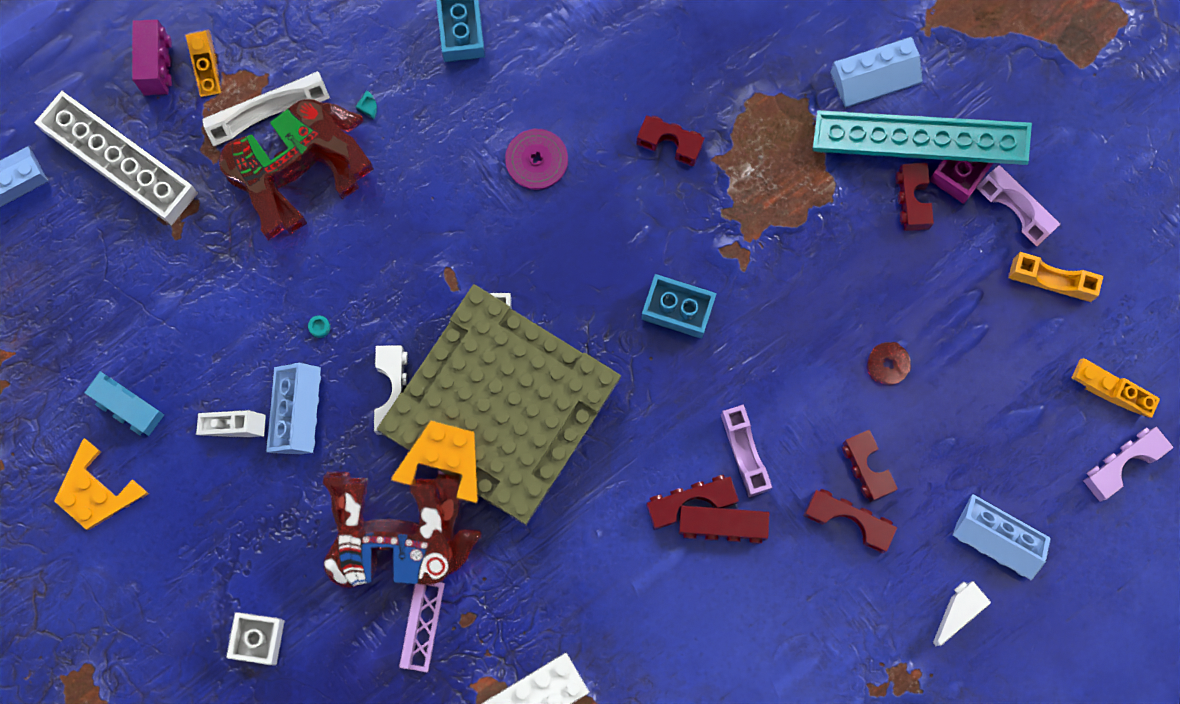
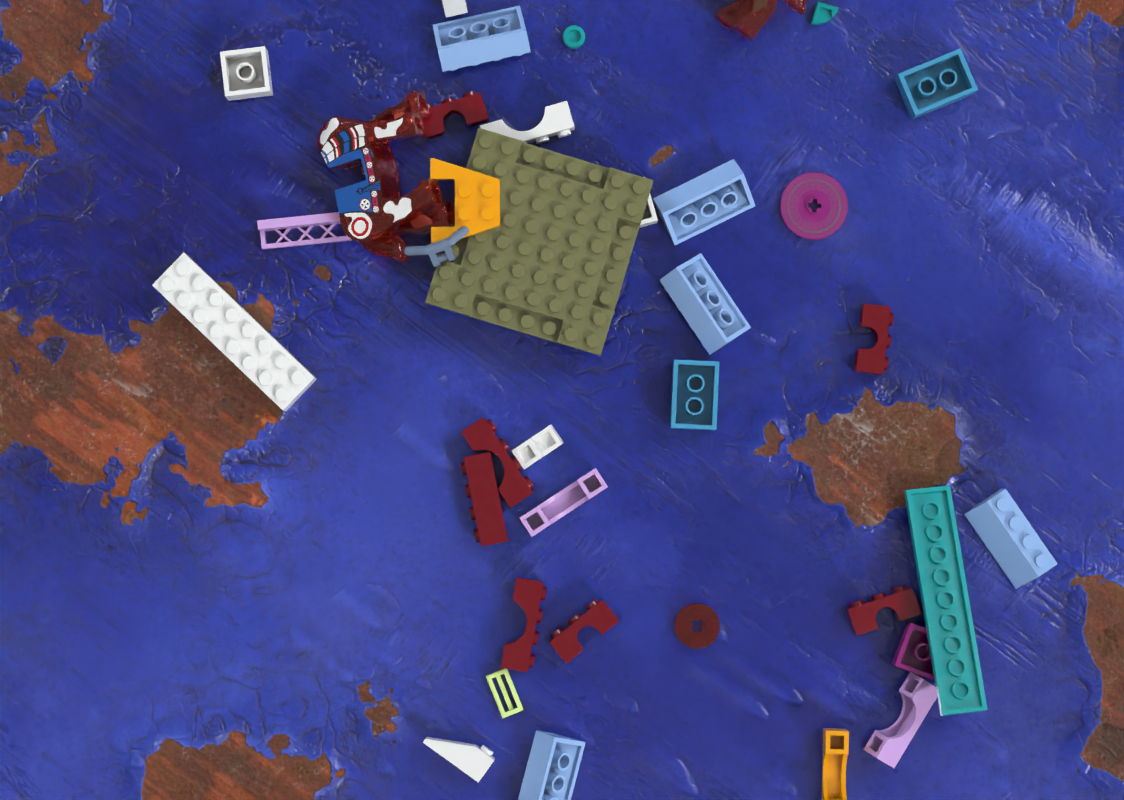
camera: 75 degrees right, 10 degrees up
none -> sand blue piece [404,226,469,267]
none -> dark red arch [416,91,489,141]
none -> yellowish green tile [486,668,524,718]
none -> white slope [512,424,564,469]
none -> light blue slope [653,159,755,245]
none -> light blue slope [660,253,751,355]

